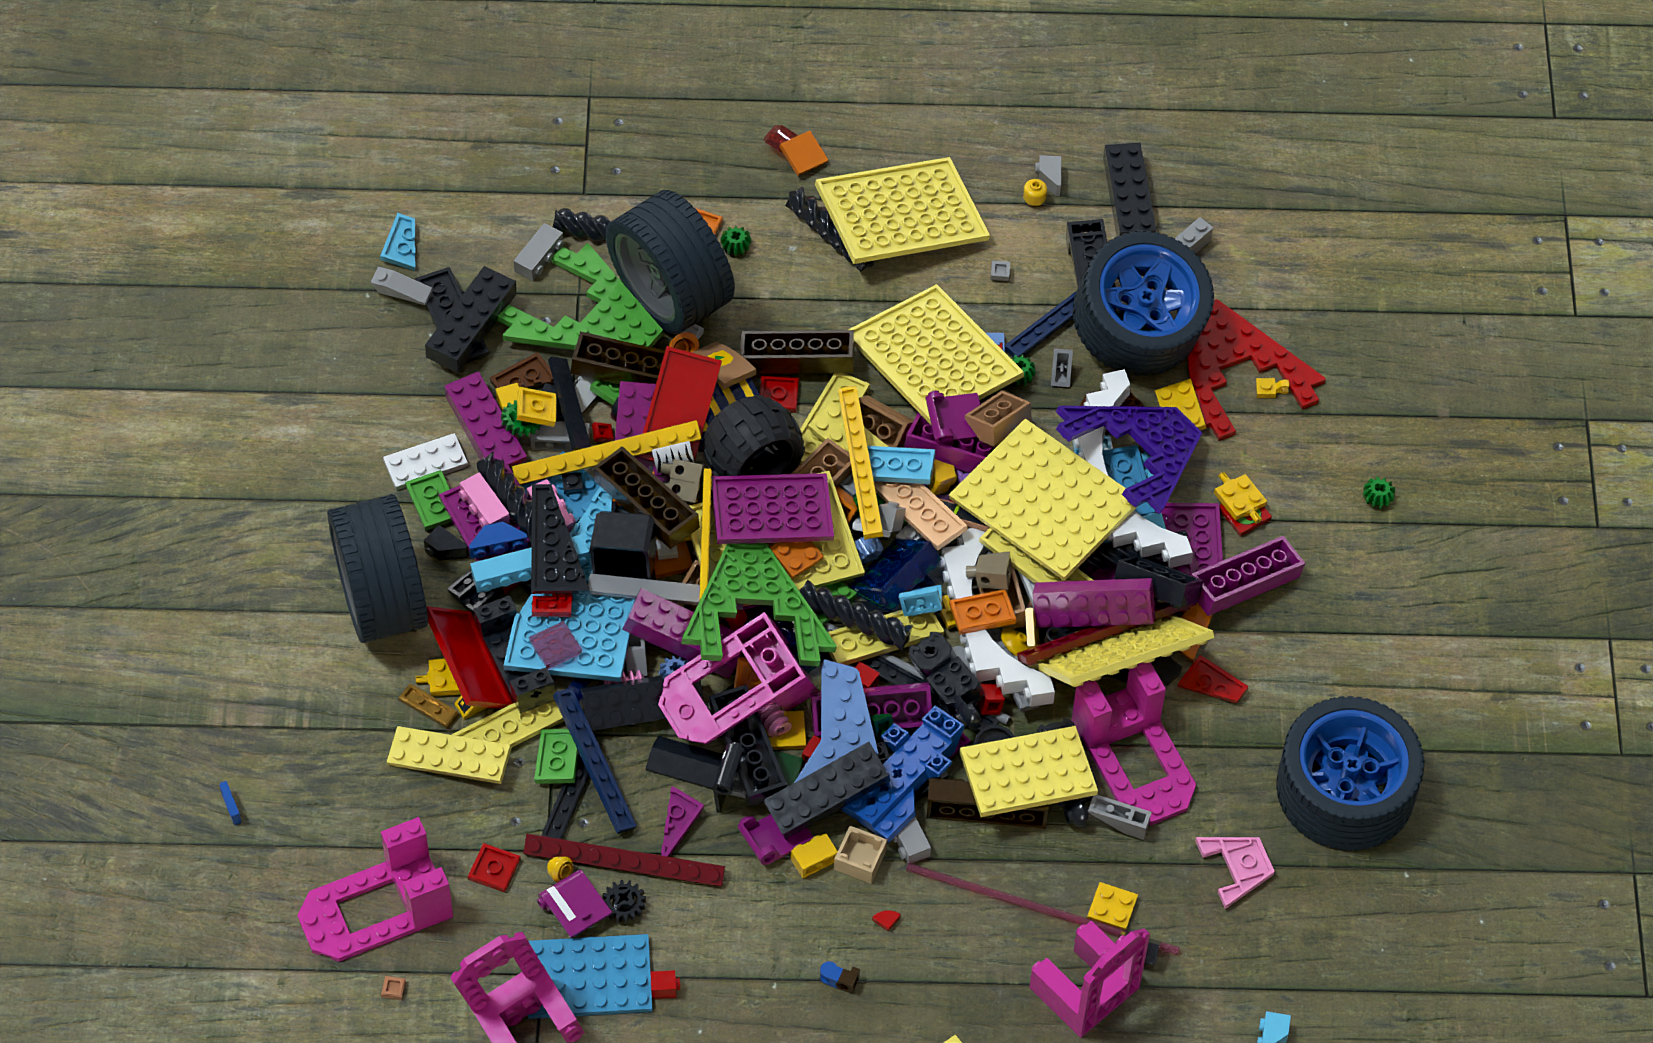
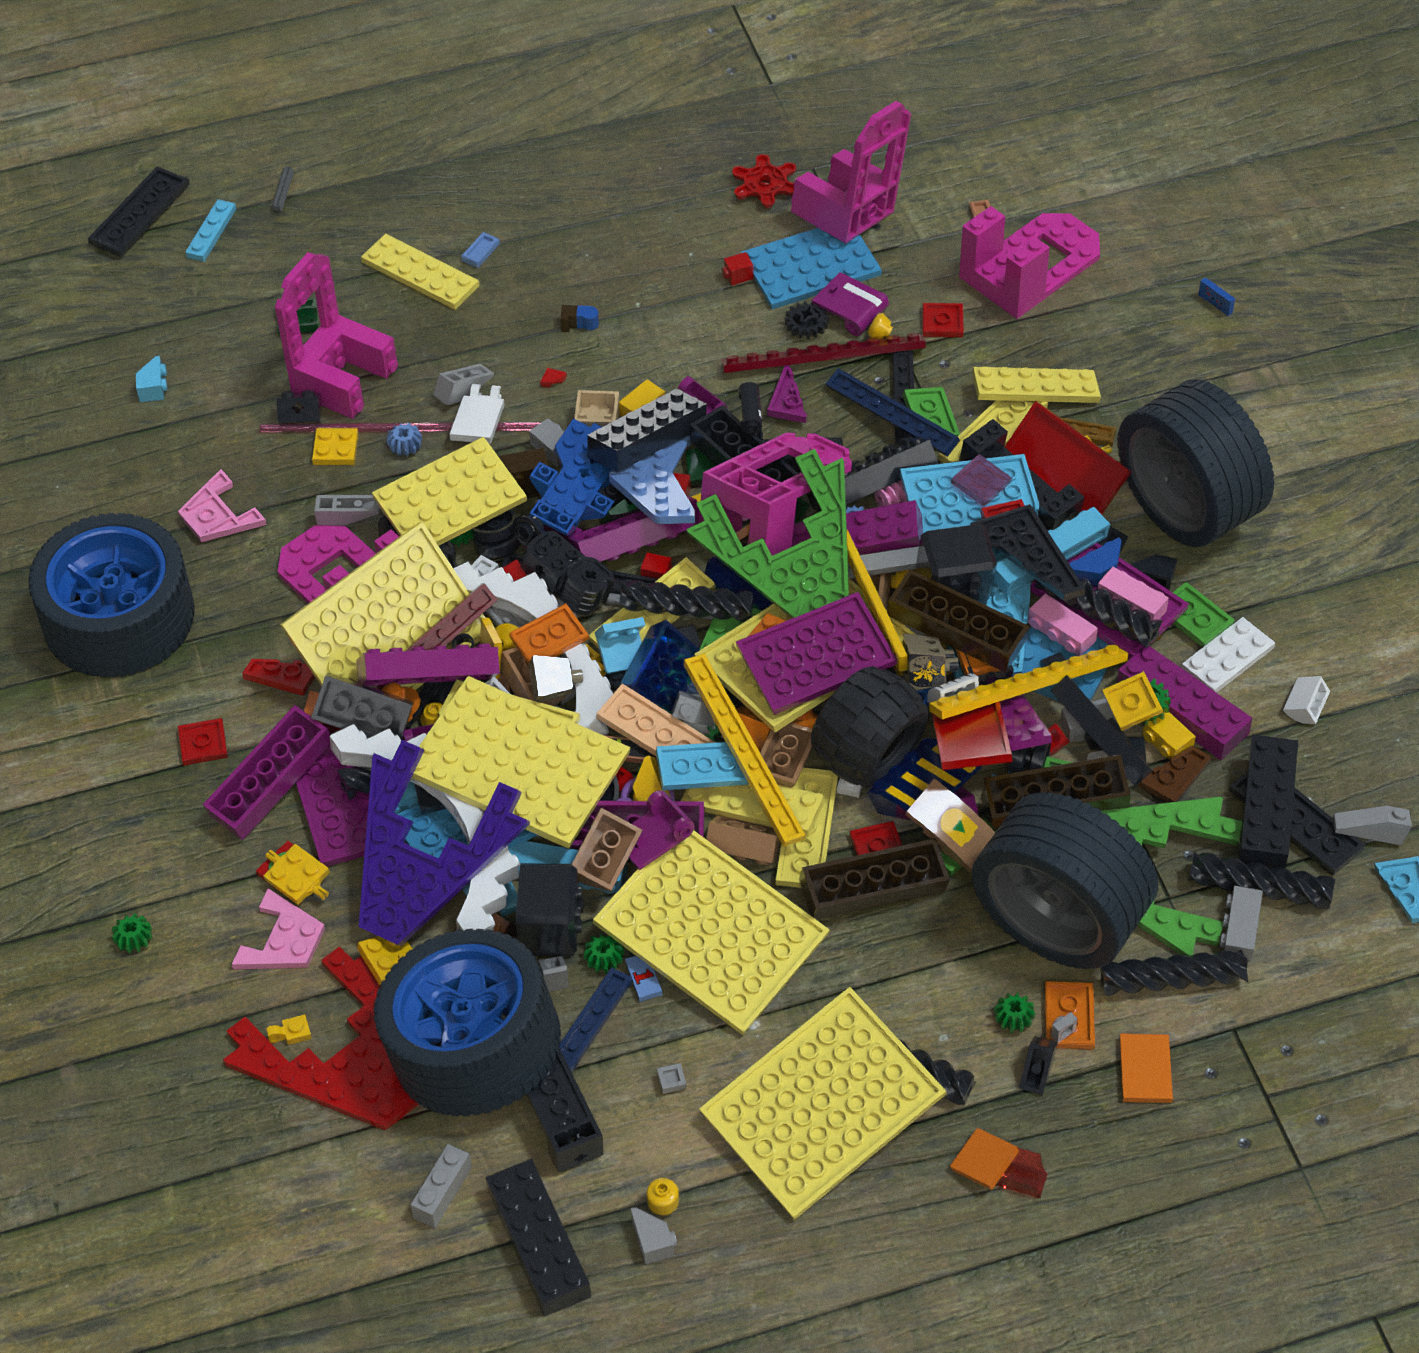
camera: 165 degrees right, 5 degrees down
none -> red tile [178,718,228,766]
none -> bright pink wing [232,889,325,969]
none -> medium blue gear [386,422,422,457]
none -> light grey slope [433,364,494,405]
none -> white tile [450,384,504,444]
none -> white plate [471,555,499,575]
none -> black plate [516,863,584,956]
none -> black slope [1019,1036,1058,1095]
none -> light grey plate [1051,1012,1077,1043]
none -> orange tile [1119,1033,1173,1103]
none -> black piece [1189,851,1335,909]
none -> white brick [1283,676,1330,724]

